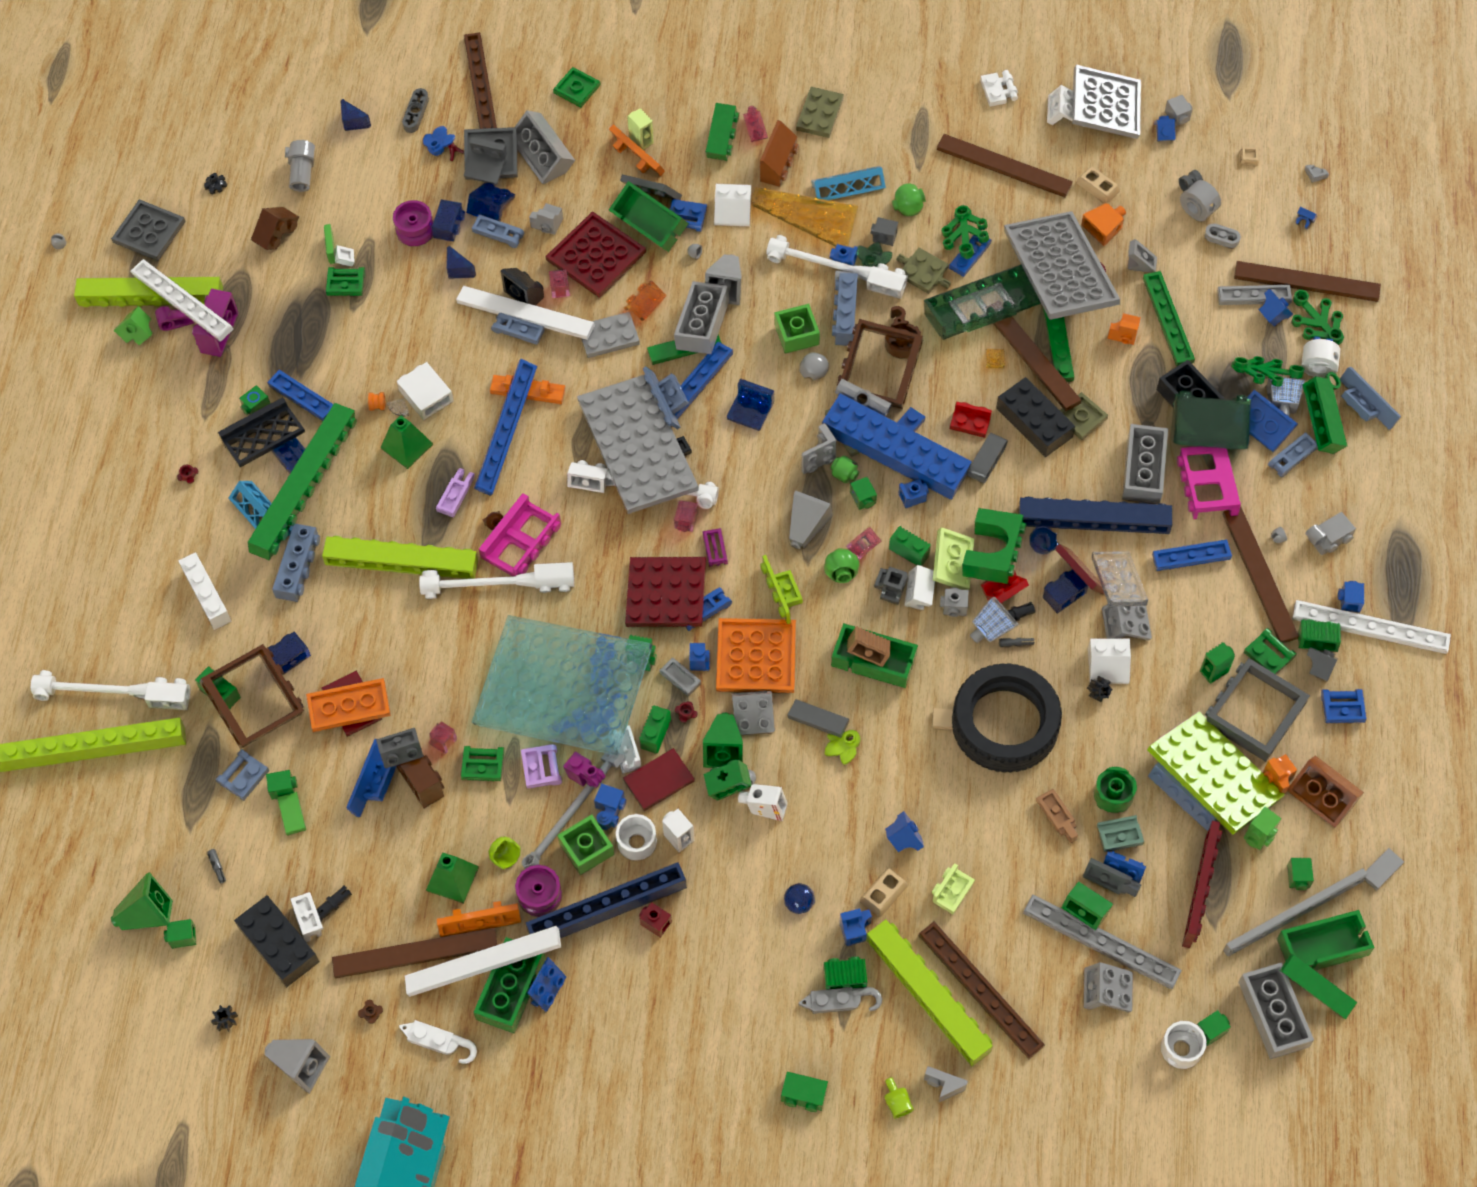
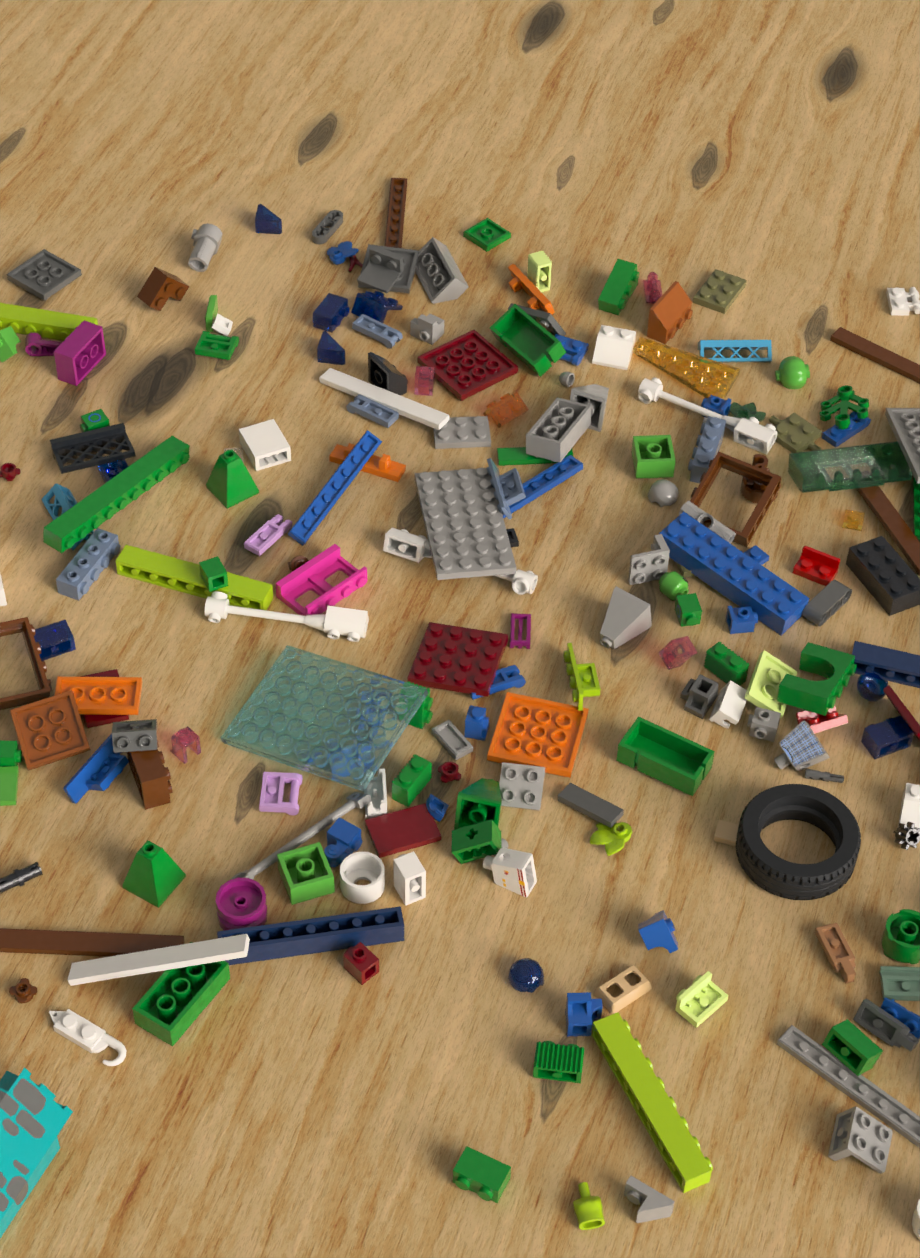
camera: 10 degrees right, 15 degrees down
white tile [130,259,233,342] -> none
black plant [204,173,227,194] -> none
blue plate [267,370,333,421] -> none
orange wheel [368,392,386,411] -> none
magenta wheel [393,200,434,246] -> none
orange hinge [437,901,521,937] -> none
green plate [461,746,504,781] -> none
lime hair [488,836,521,869] -> none
blue hinge [528,957,566,1012] -> none
magenta brick [563,751,606,788] -> none
clear pink brick [674,500,698,532] -> none
clear blue bracket [727,378,774,431] -> none
light grey plate [798,987,882,1014] -> none
bright green plant [824,548,860,583] -> none
medium nougat brick [847,626,890,667] -> none
dark grey brick [870,217,898,246] -> none
reddish brown tile [918,921,1045,1059] -> none
black pin [1007,602,1036,621] -> none
none -> dark orange plate [10,690,91,771]
none -> green brick [199,556,228,592]
none -> blue tile [426,794,449,822]

